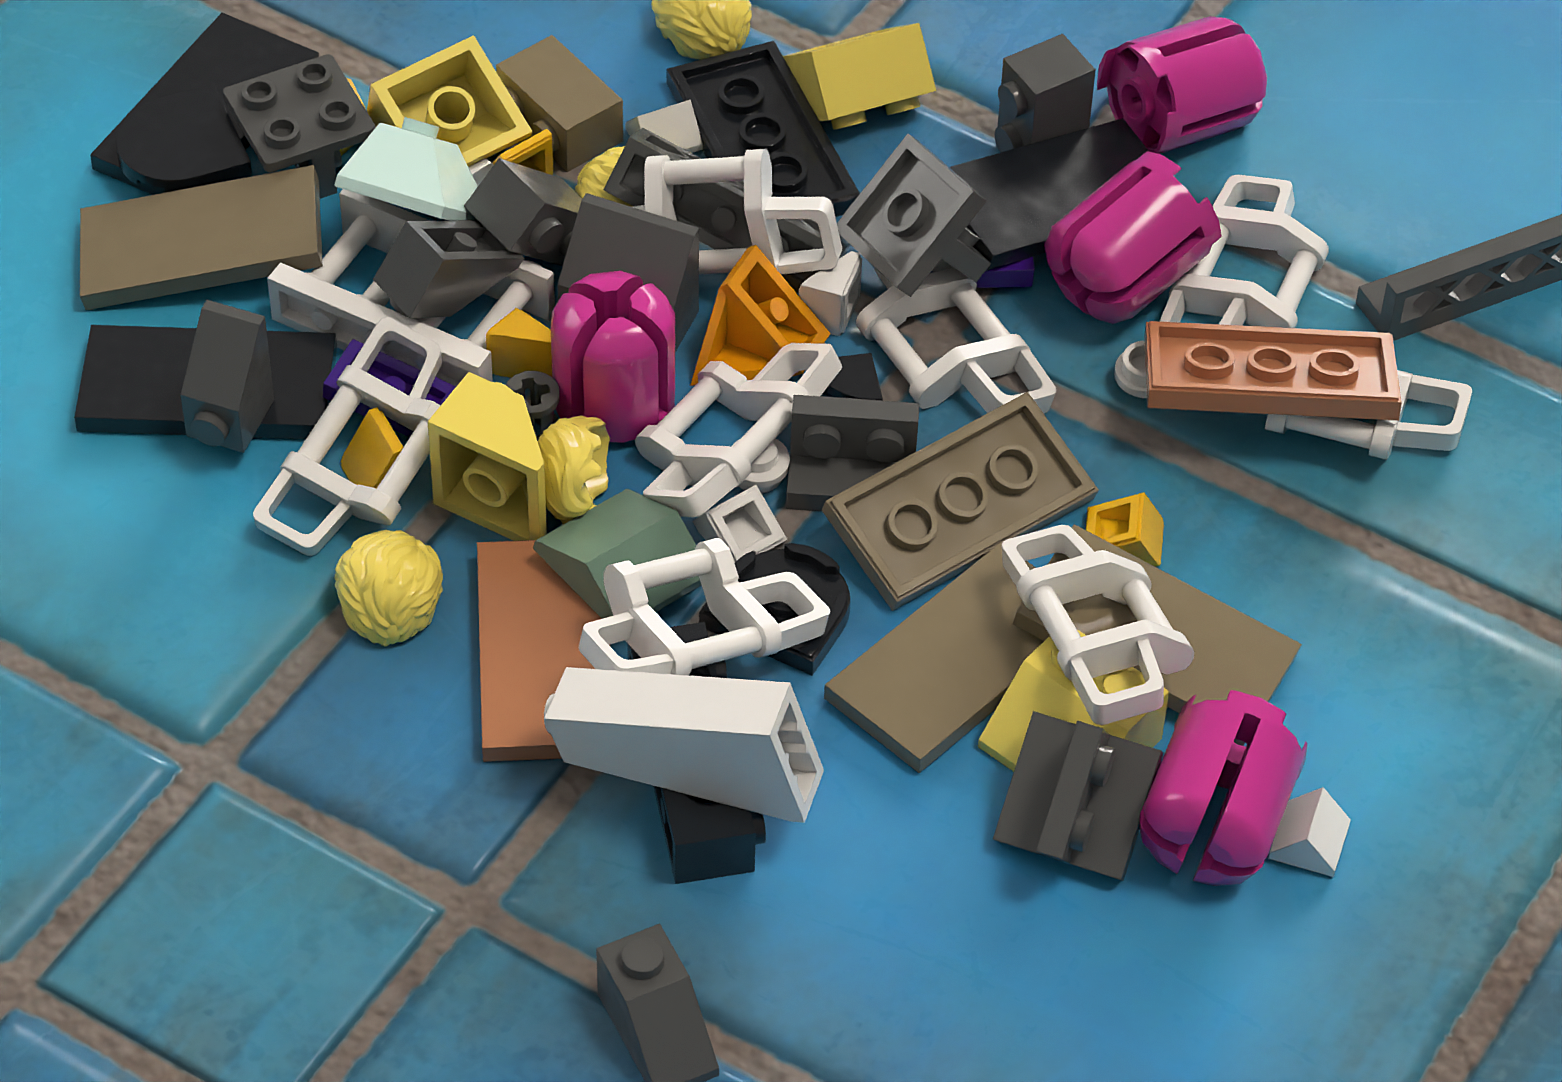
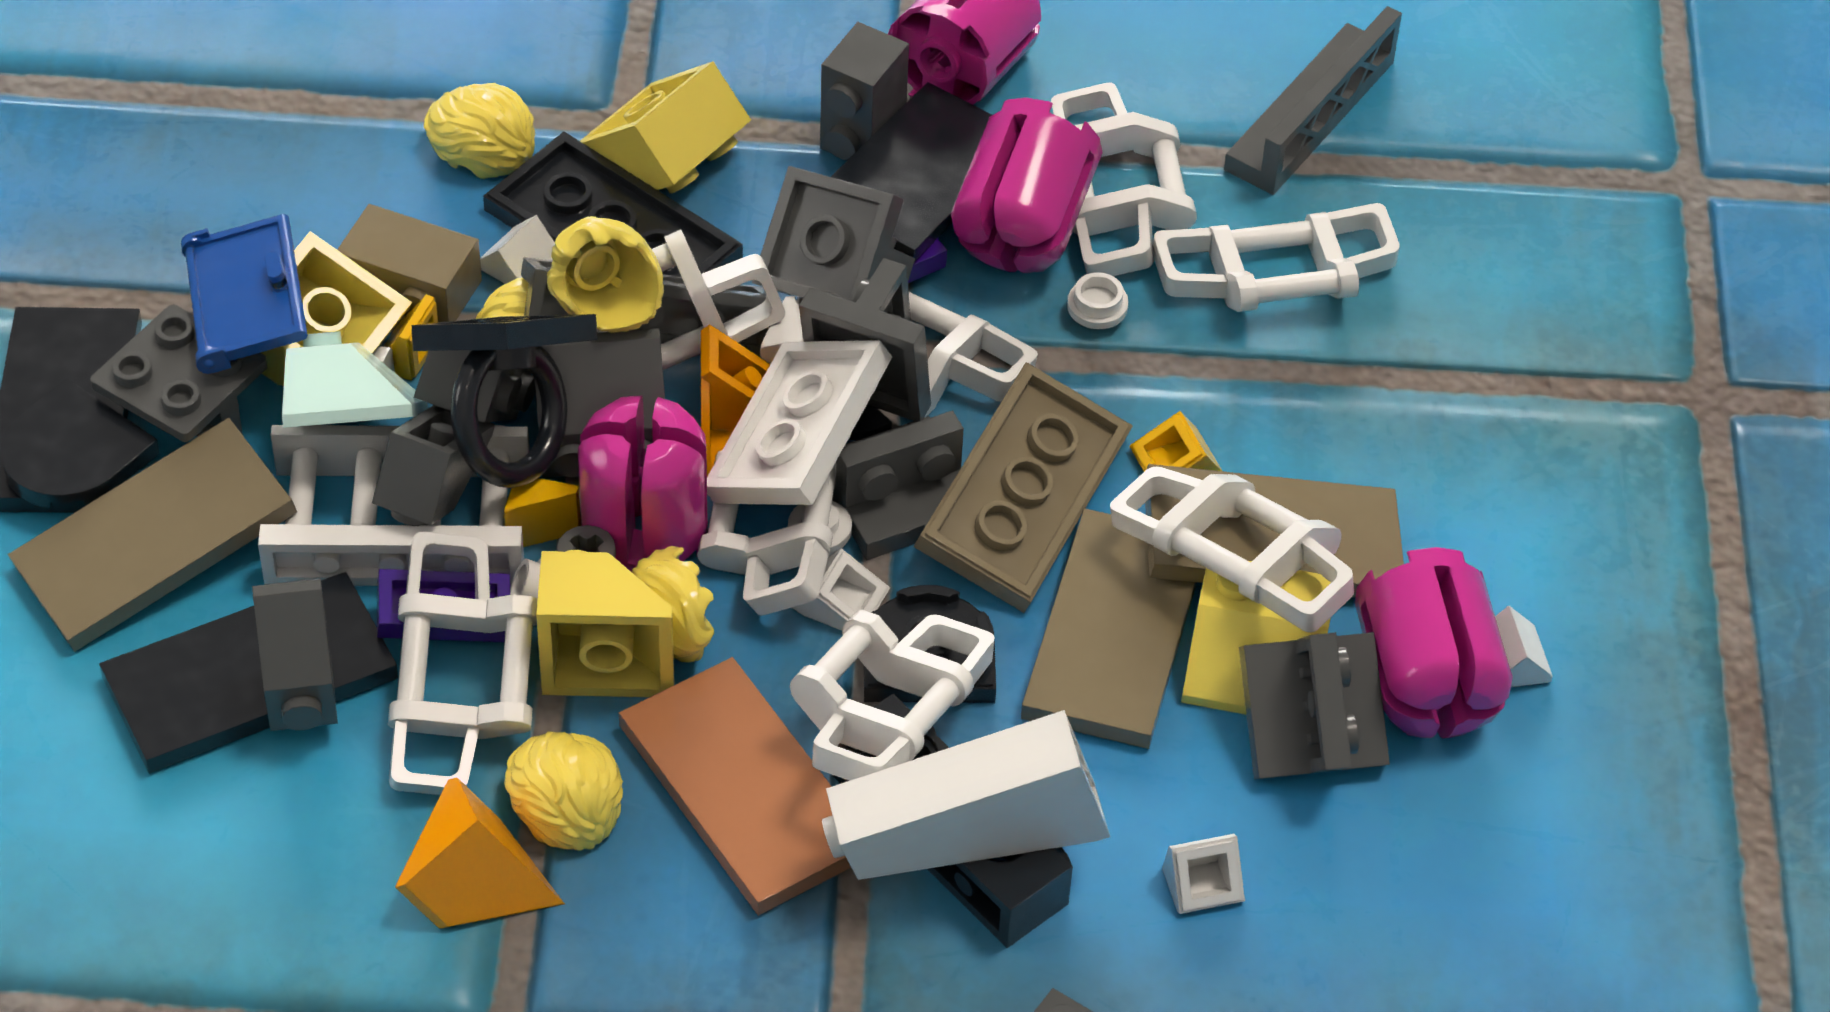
camera: 30 degrees left, 0 degrees up
yellow slope [341,407,403,489] -> none
sand green slope [533,489,701,619] -> none
nougat tile [1144,321,1402,421] -> none
none -> blue door [181,214,308,374]
none -> light orange slope [395,777,565,929]
none -> black tile [411,314,598,488]
none -> light yellow hair [547,216,664,333]
none -> white plate [707,340,892,505]
none -> dark grey bracket [799,258,931,422]
none -> white slope [1162,834,1245,914]

